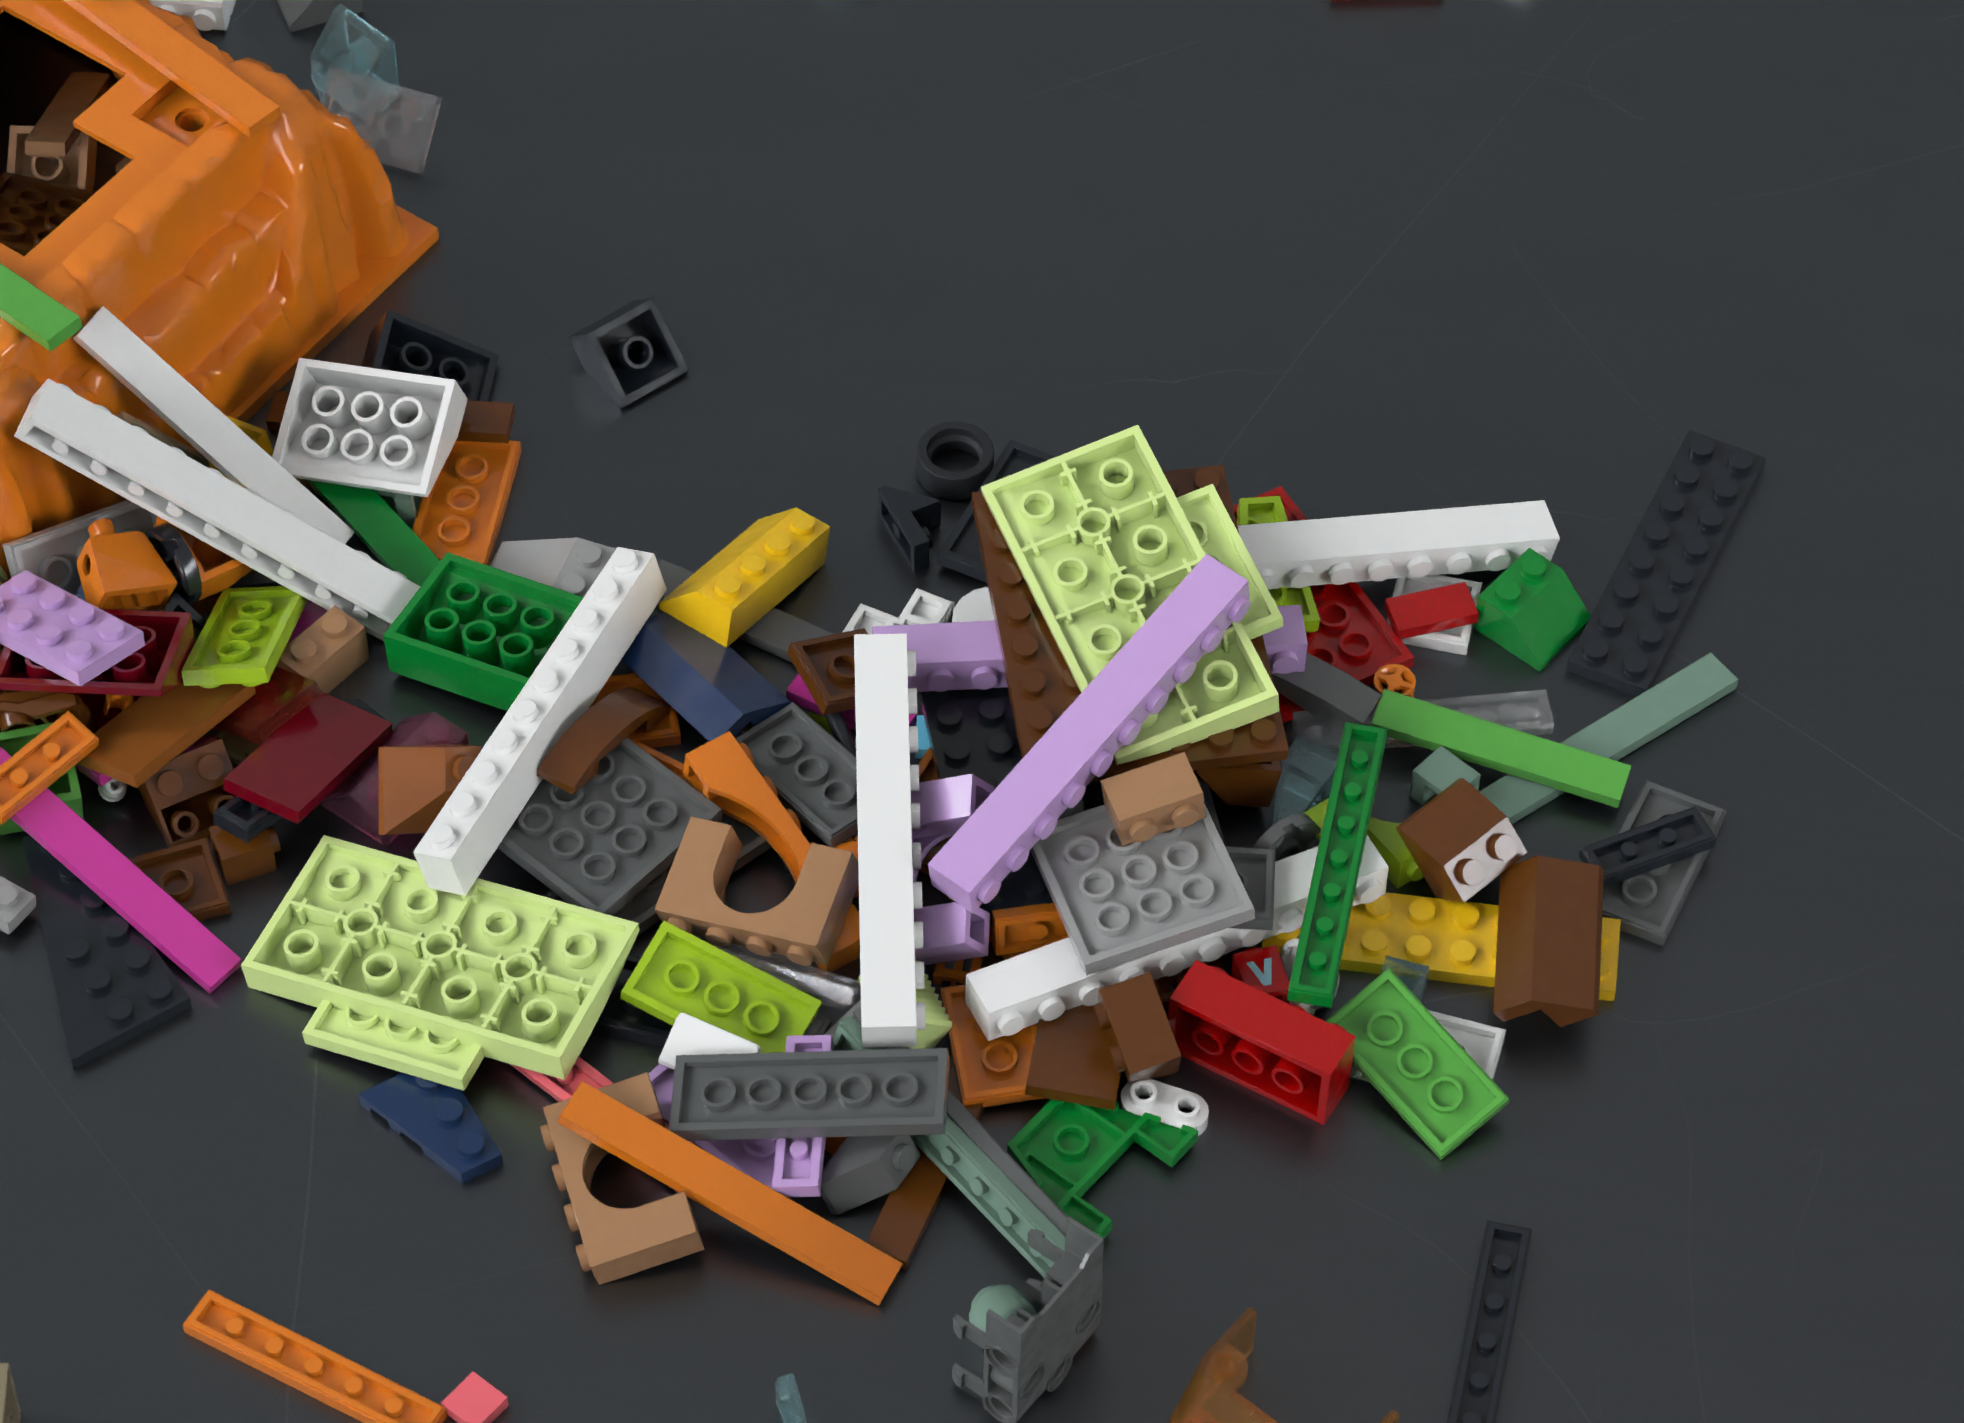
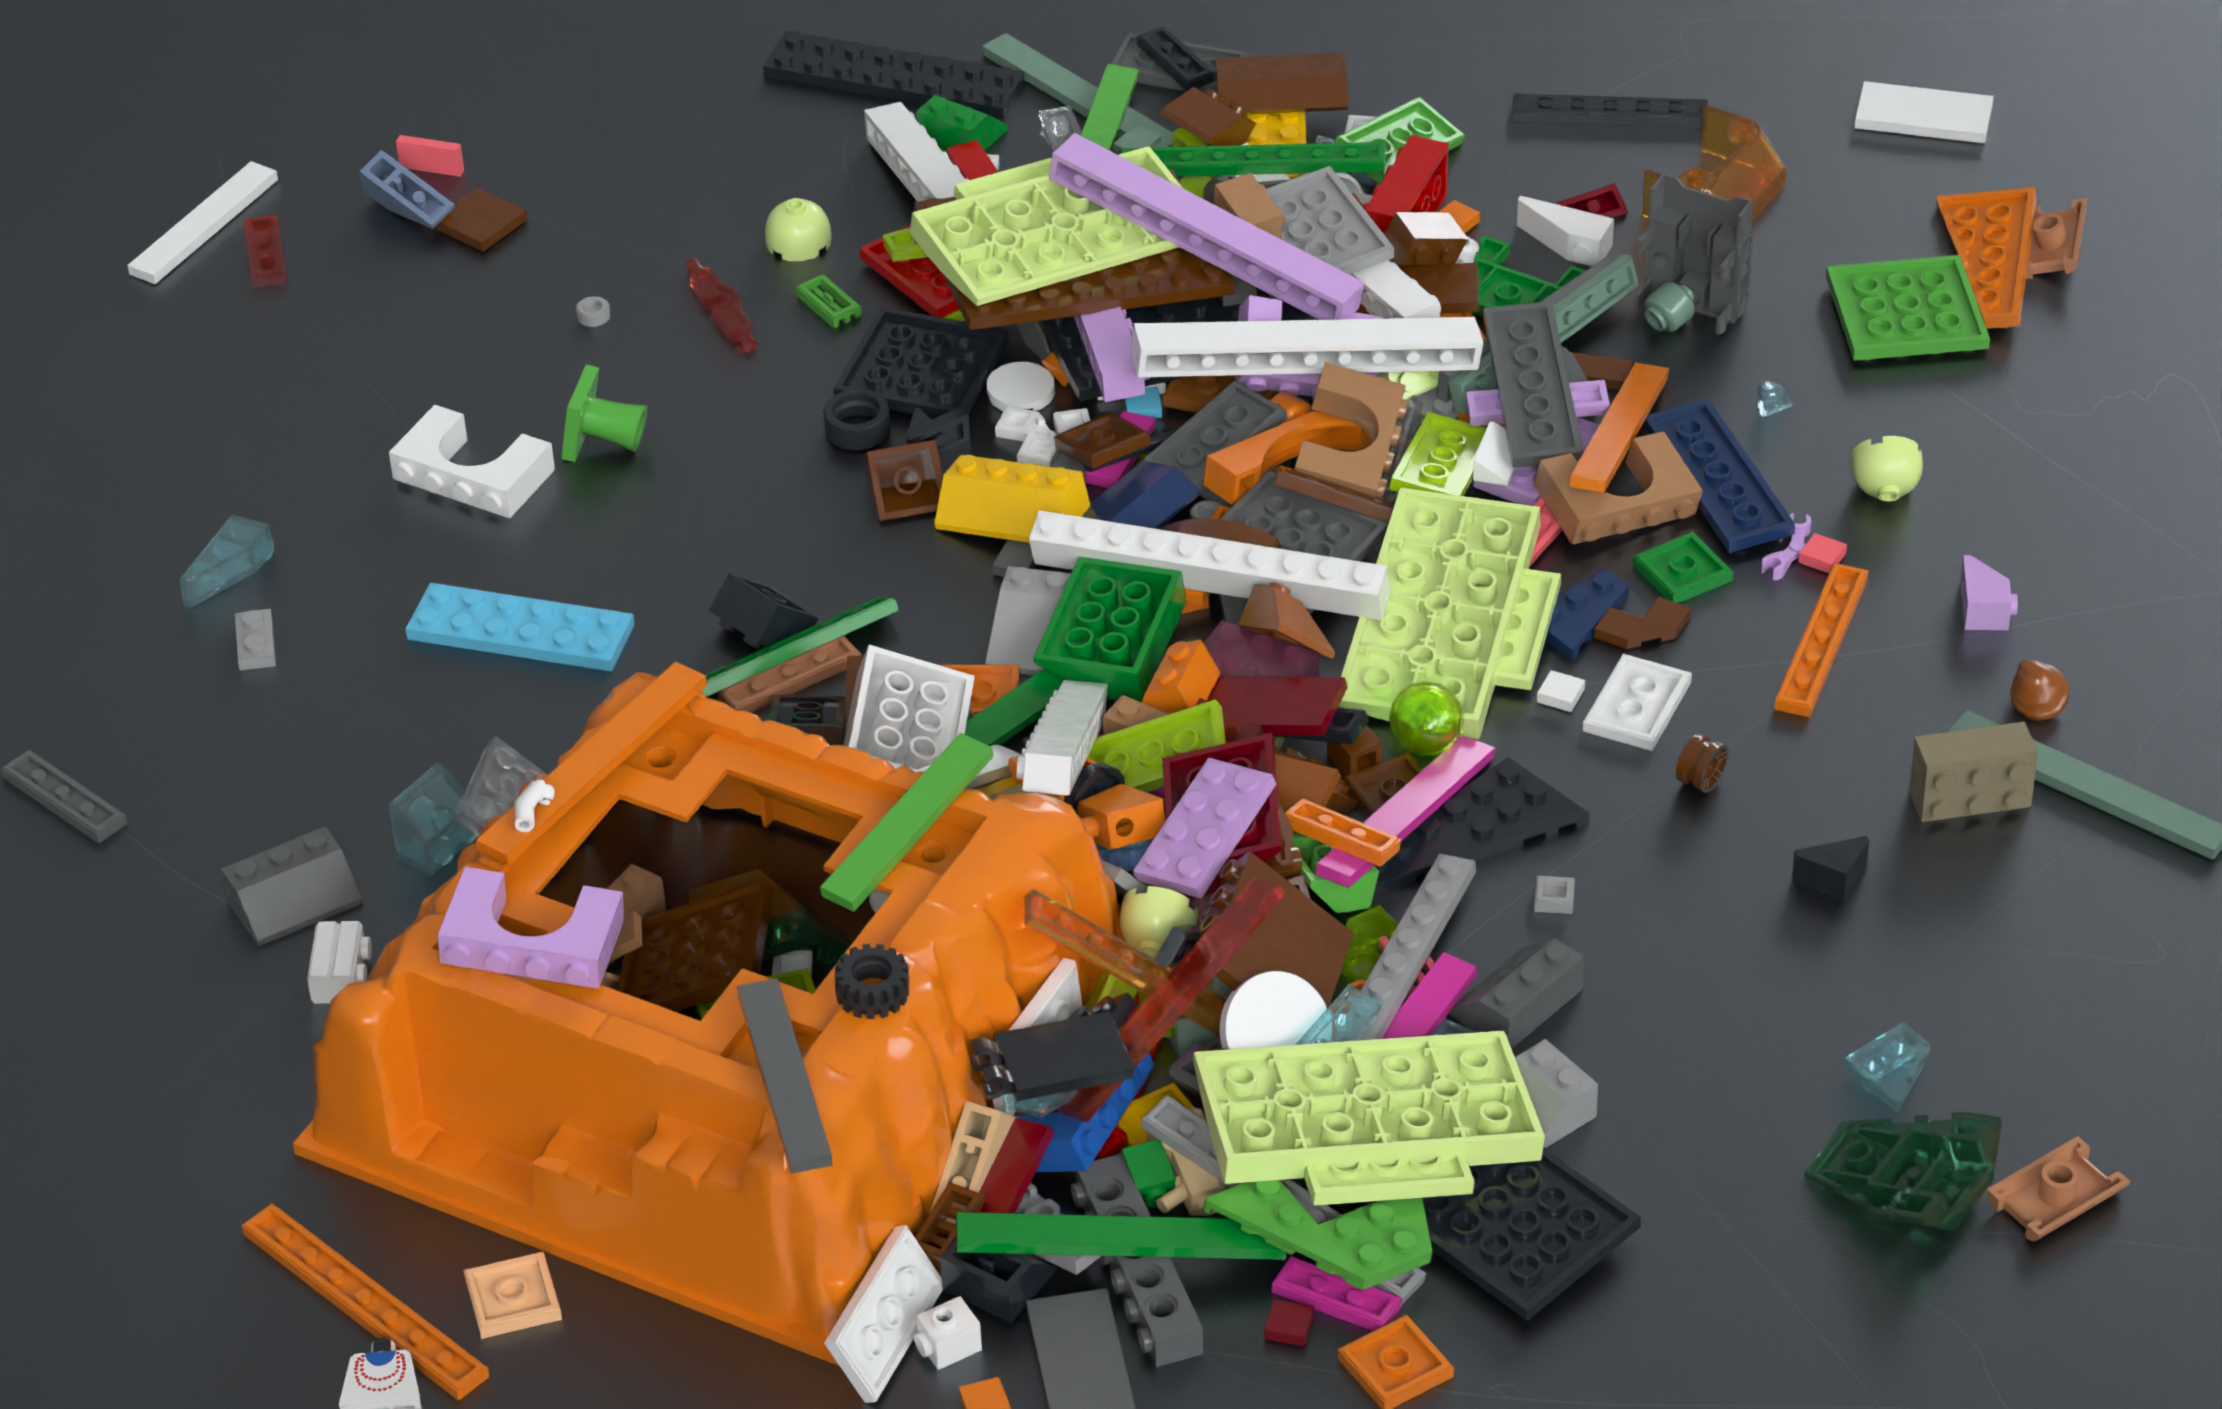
camera: 95 degrees left, 10 degrees down
none -> sand blue slope [359,150,455,229]
none -> white arch [389,405,555,518]
none -> coral tile [396,135,464,177]
none -> medium azure plate [406,583,635,672]
none -> reddish brown tile [434,187,527,252]
none -> bright green plant [561,364,647,462]
none -> light grey tile [576,296,610,327]
none -> clear red piece [685,258,758,353]
none -> green tile [702,597,899,697]
none -> nougat tile [717,635,861,713]
none -> yellowish green cylinder [765,198,832,261]
none -> bright green tile [796,274,862,328]
none -> reddish brown slope [863,440,943,522]
none -> orange slope [1142,639,1220,714]
none -> reddish brown tile [1274,465,1395,523]
none -> clear neon green cylinder [1389,681,1465,756]
none -> orange tile [1439,200,1480,233]
none -> white slope [1517,196,1614,266]
none -> white tile [1537,670,1585,712]
none -> dark red slope [1557,183,1629,218]
none -> white tile [1583,654,1692,751]
none -> reddish brown tile [1594,597,1691,649]
none -> green tile [1633,532,1733,603]
none -> dark blue plate [1644,398,1795,553]
none -> reddish brown wheel [1675,733,1729,793]
none -> lavender piece [1761,513,1811,580]

